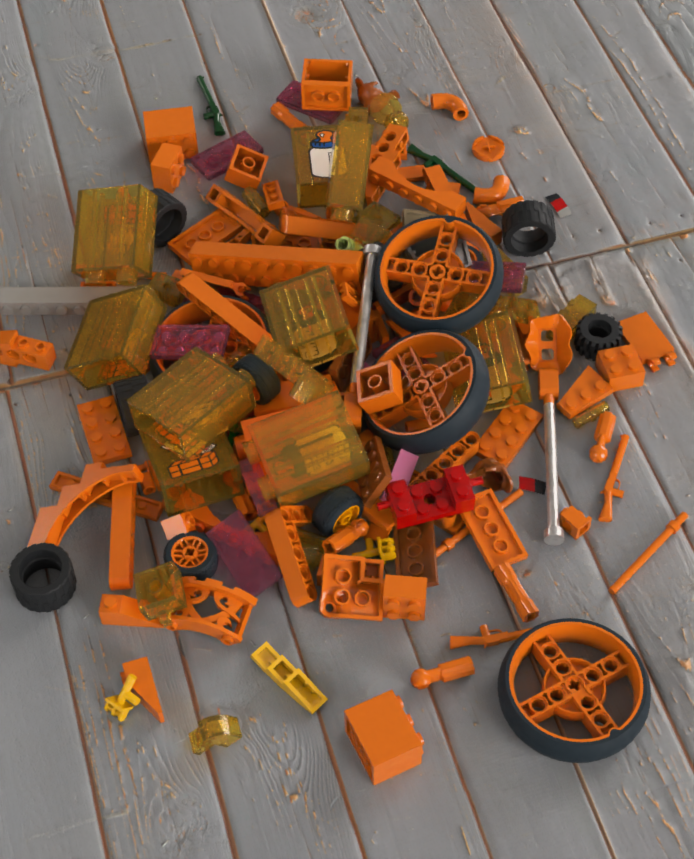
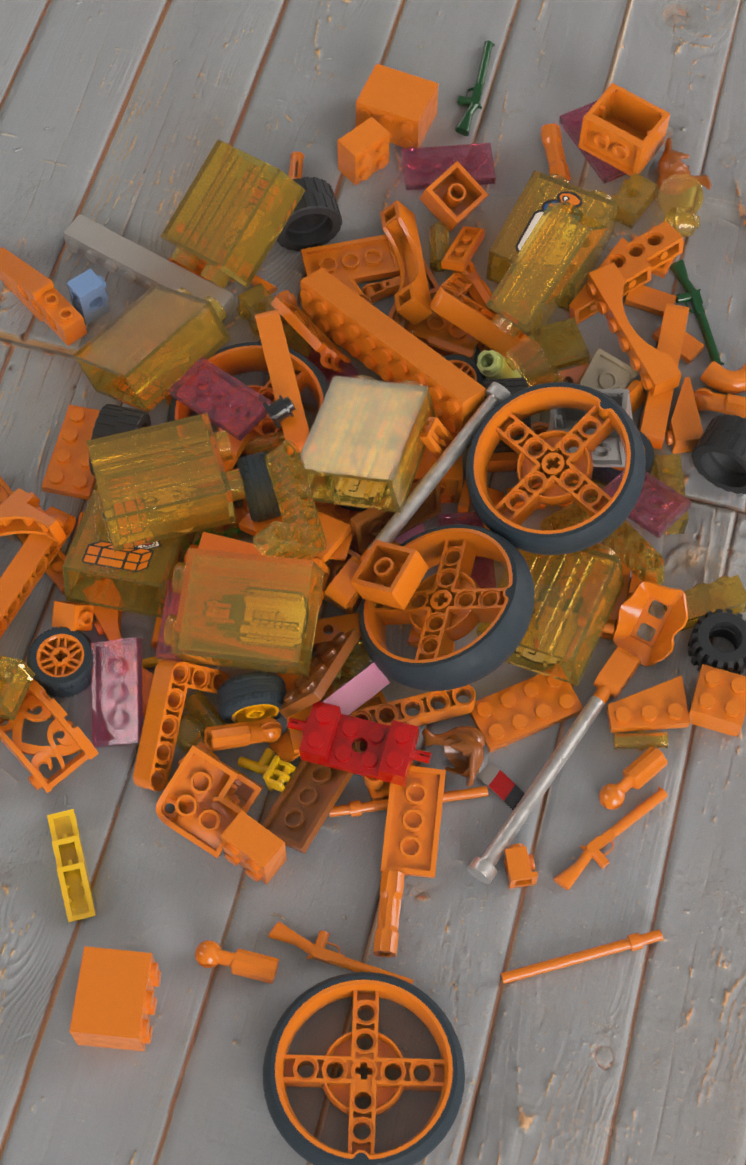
camera: 30 degrees right, 10 degrees up
none -> medium blue brick [67,268,110,326]
none -> black brick [262,395,296,429]

